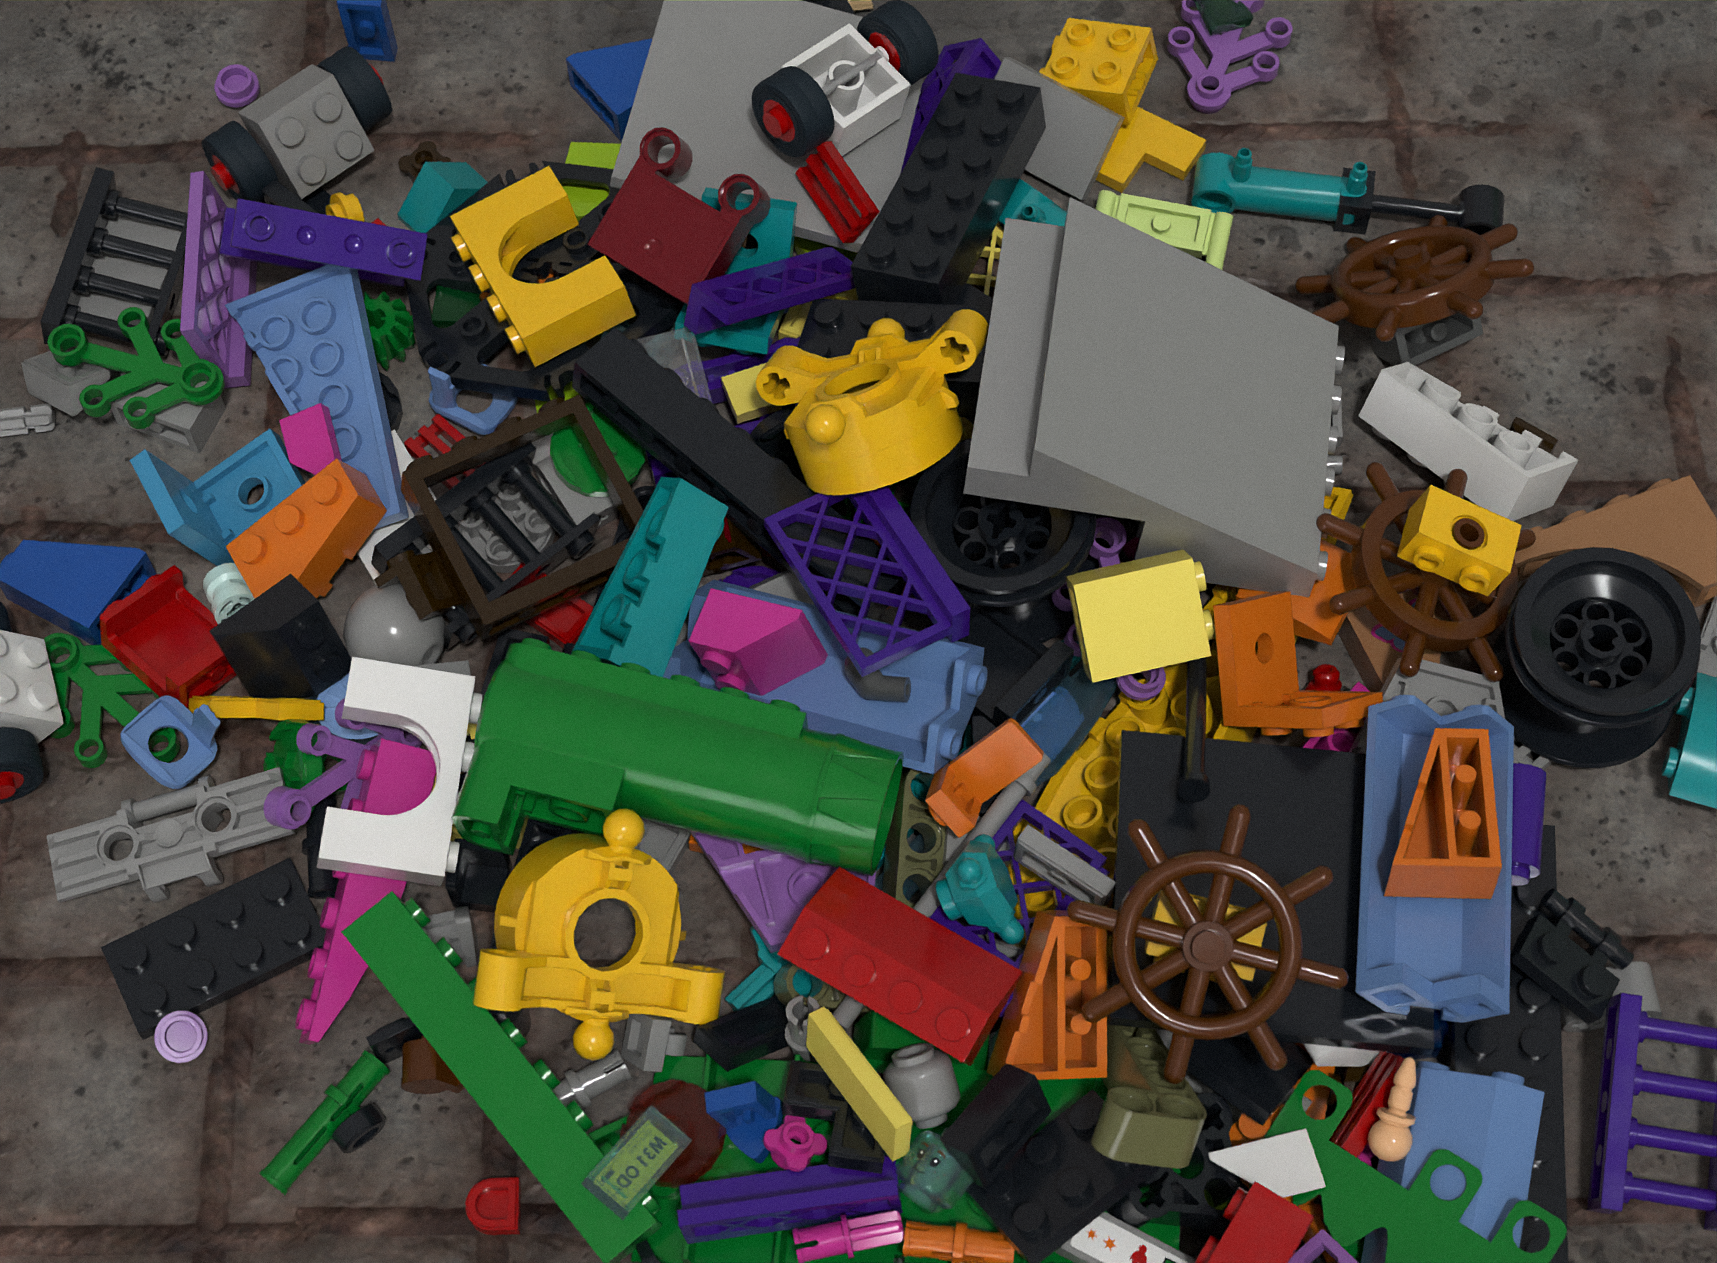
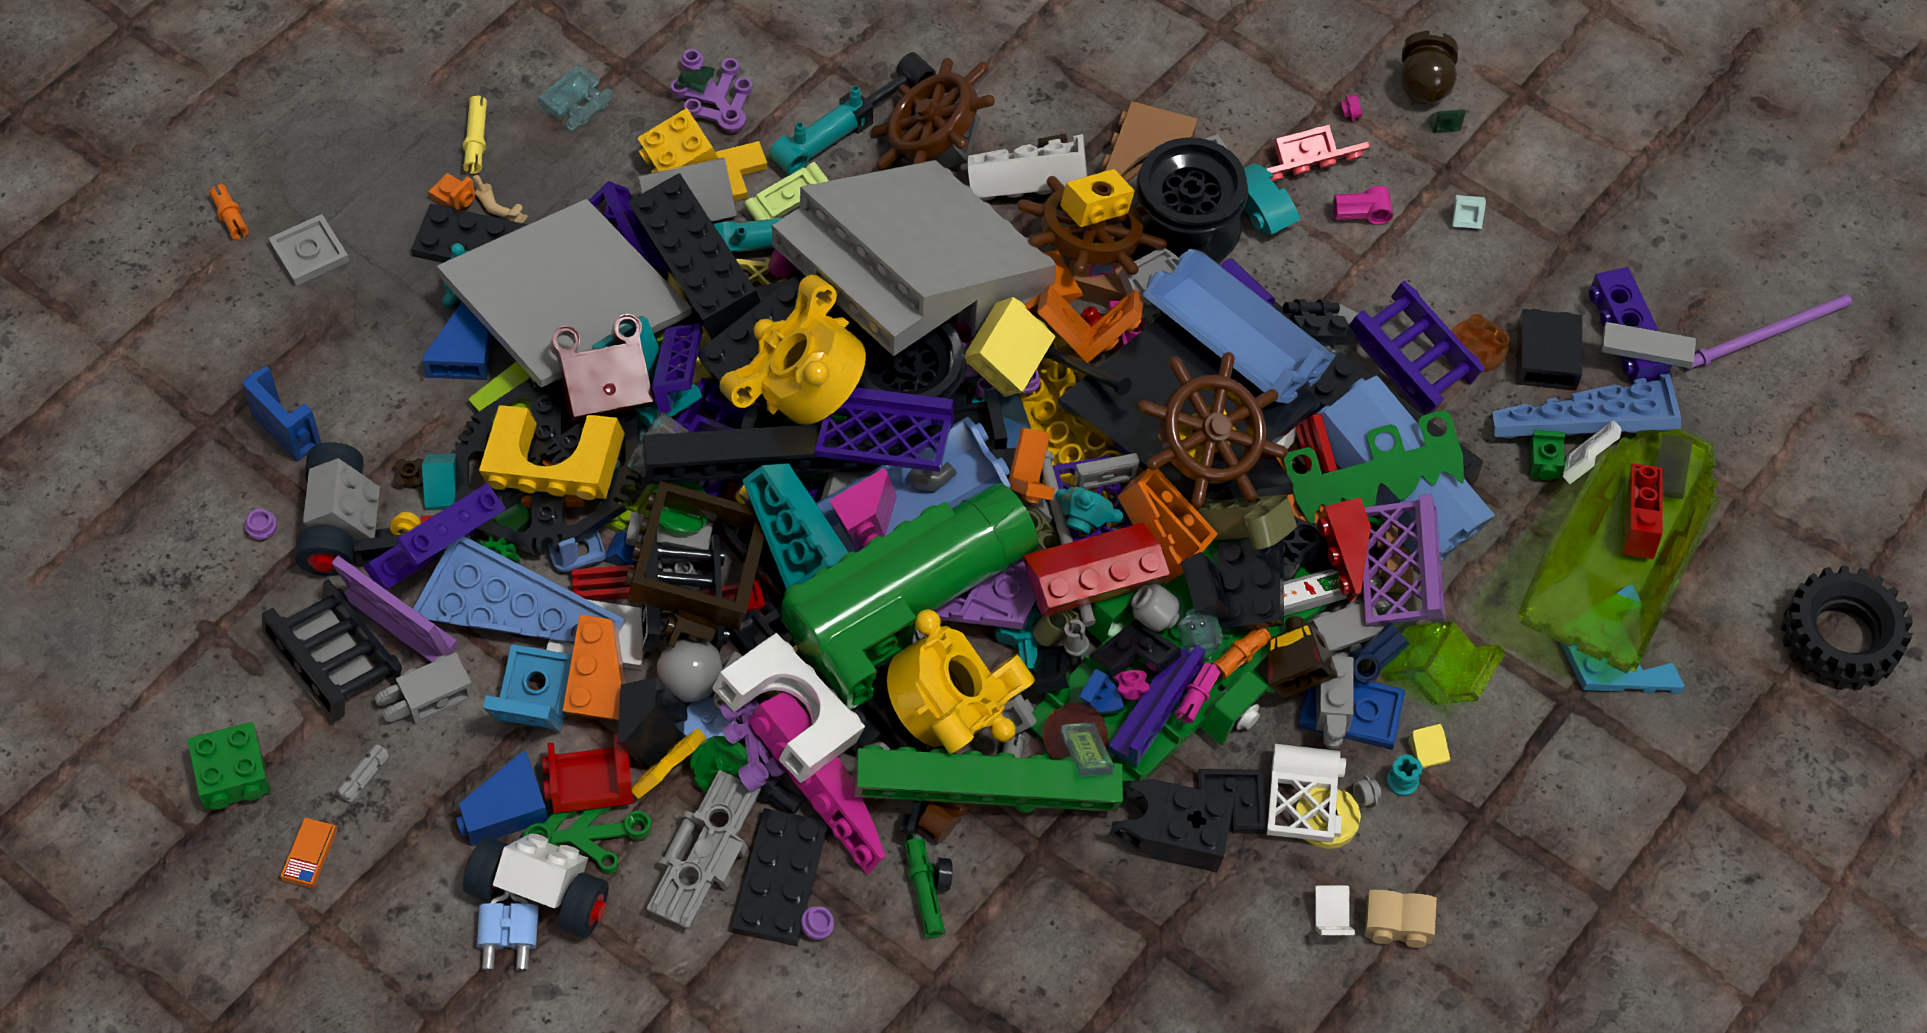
camera: 55 degrees left, 5 degrees down
light grey slope [21,350,111,416] -> none
green plant [47,307,225,429] -> none
medium blue piece [120,695,220,789] -> none
light aqua wheel [203,562,255,625] -> none
dark pink tile [279,403,342,475] -> none
red tile [465,1177,521,1235] -> none
light yellow tile [721,363,782,424] -> none
brick [751,0,939,157] -> none
red tile [795,141,880,243] -> none
light yellow tile [806,1007,913,1162] -> none
white sticker [1208,1129,1326,1198] -> none
light nougat bar [1368,1057,1416,1162] -> none
orange wedge [1384,728,1502,899] -> none

